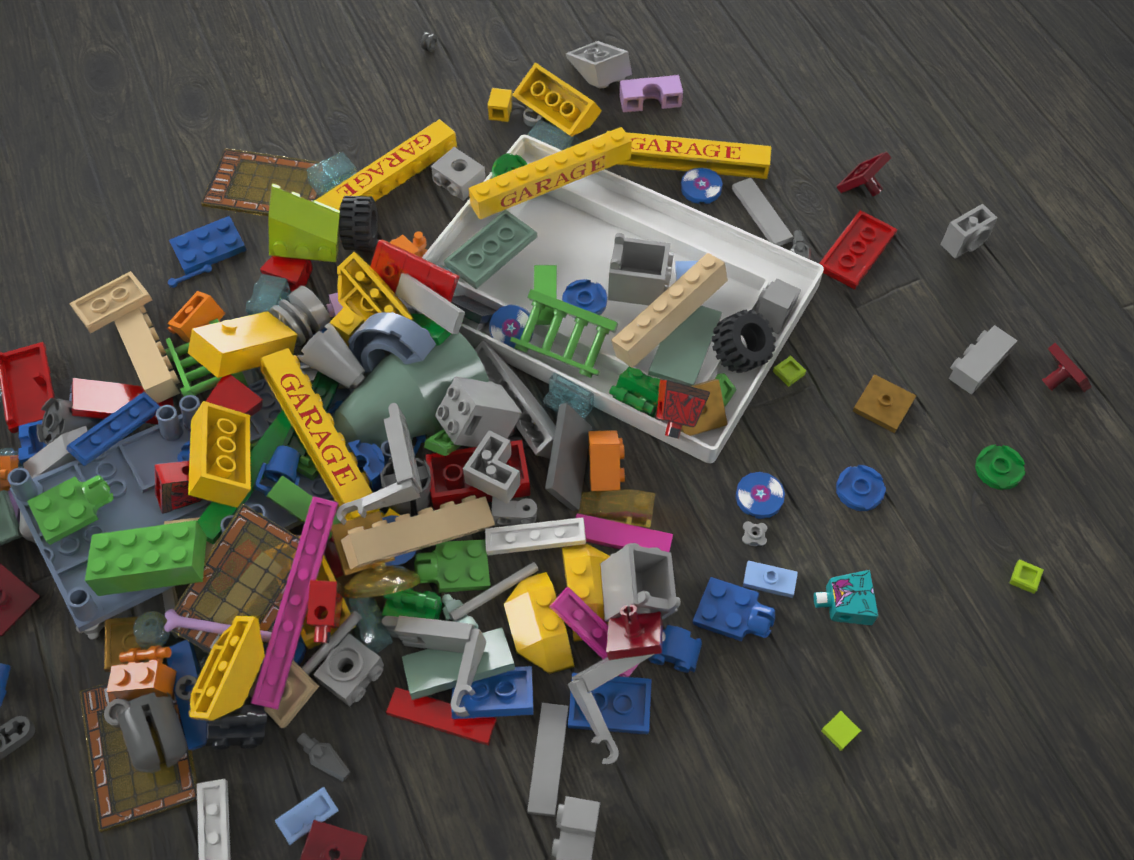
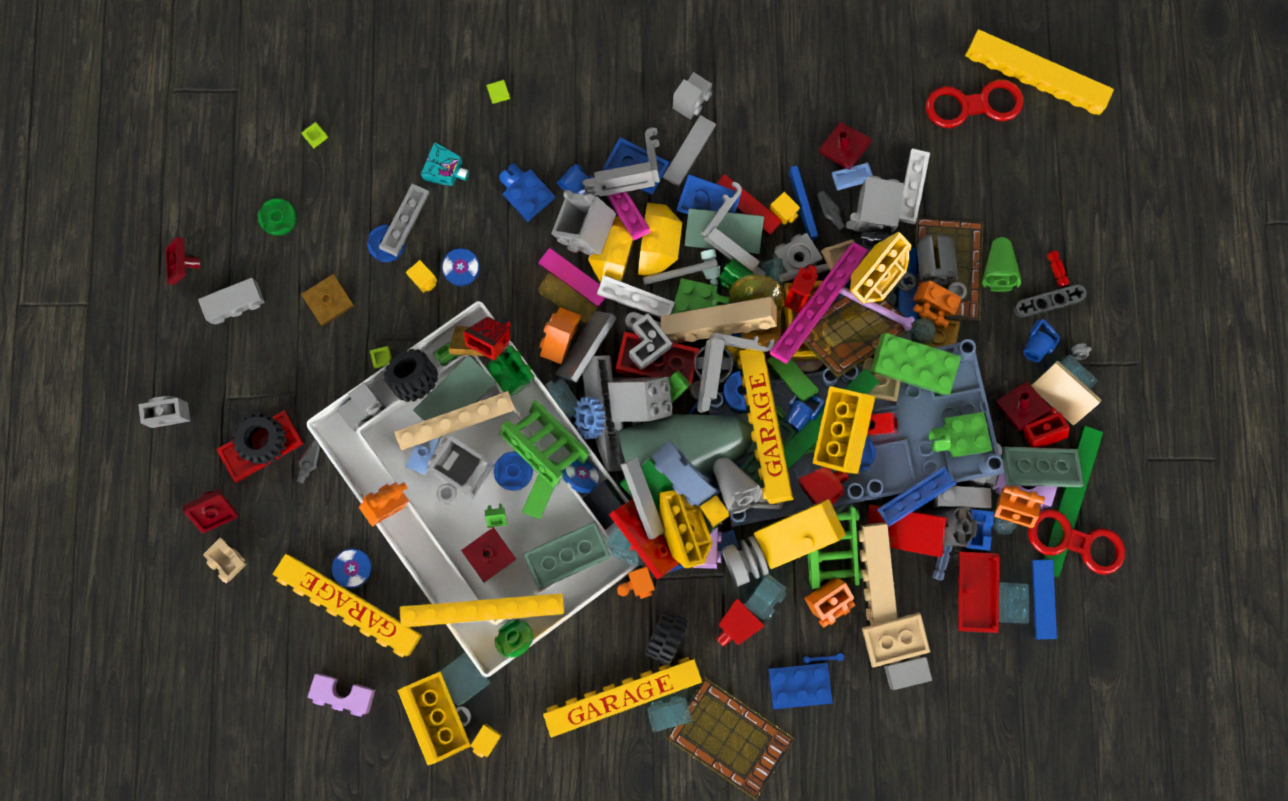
camera: 160 degrees left, 20 degrees up
lime wedge [268,183,340,262] -> none
light grey brick [431,147,486,201] -> none
light grey slope [566,41,632,89] -> none
dark red tile [606,605,663,660] -> none
light grey tile [732,178,793,246] -> none
light grey plate [742,521,767,546] -> none
light blue plate [742,561,798,598] -> none
none -> tan cylinder [203,538,247,583]
none -> black tyre [232,413,287,465]
none -> orange brick [359,482,409,527]
none -> light grey plate [379,184,429,256]
none -> yellow brick [406,260,437,293]
none -> dark red tile [461,527,517,583]
none -> bright green tile [485,503,507,528]
none -> medium blue gear [573,397,606,439]
none -> yellow brick [769,192,800,226]
none -> blue tile [788,166,818,242]
none -> light grey container [846,176,904,234]
none -> light grey brick [884,655,932,690]
none -> bright green cone [982,237,1021,292]

